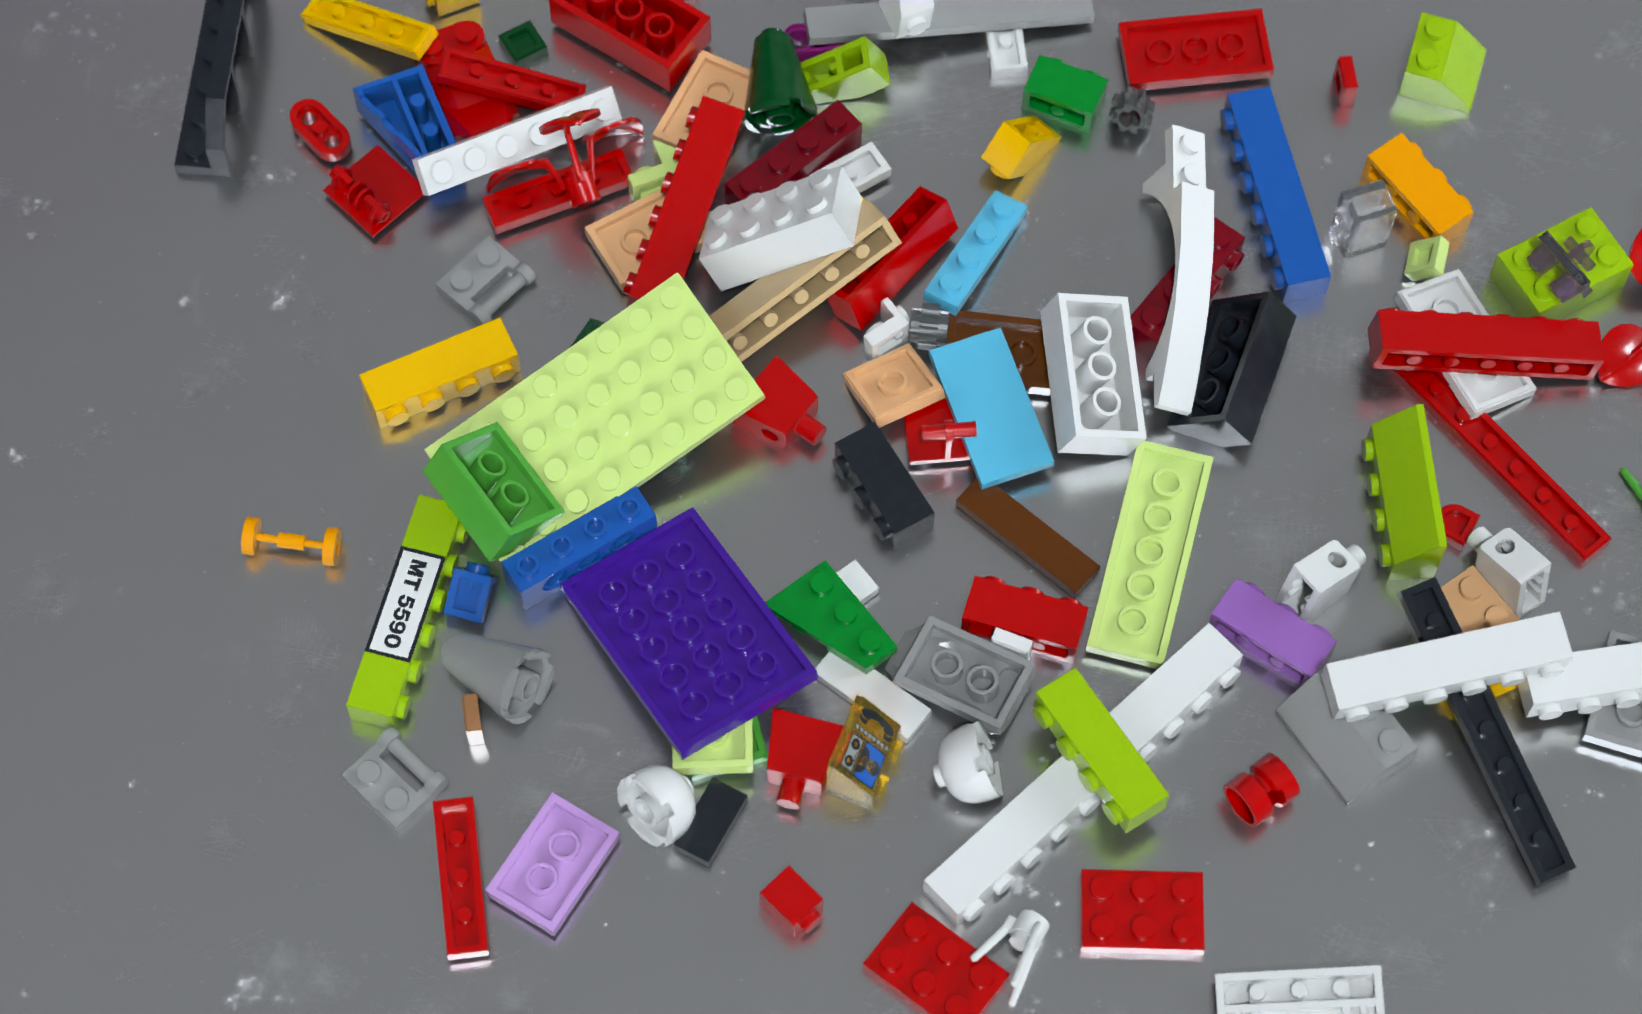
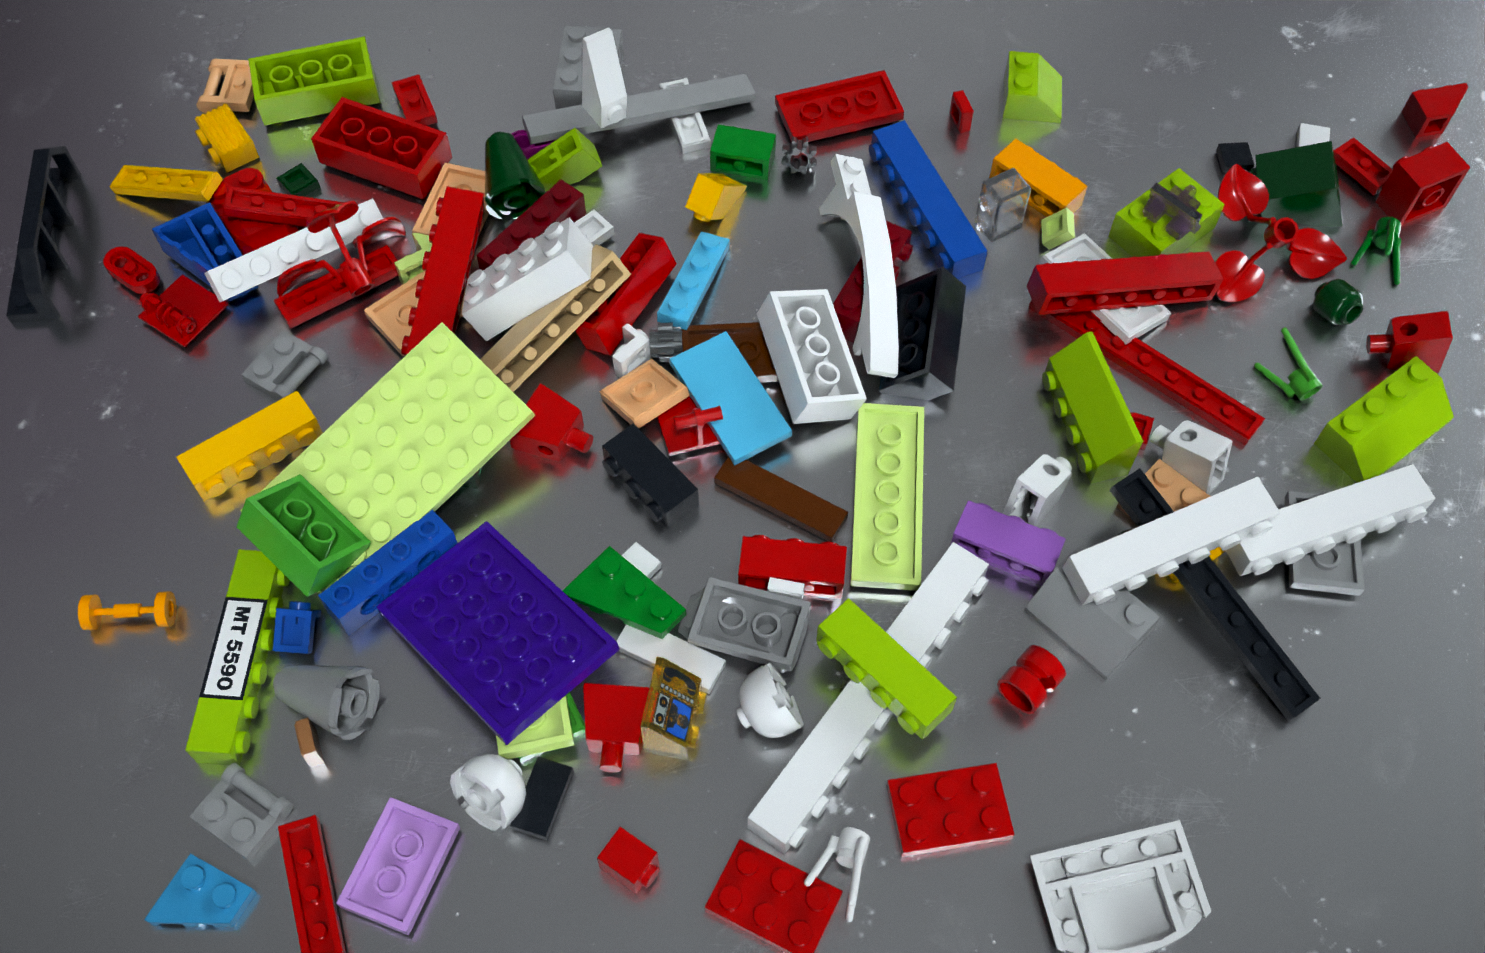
camera: 10 degrees left, 5 degrees down
none -> dark azure wing [144,853,257,927]

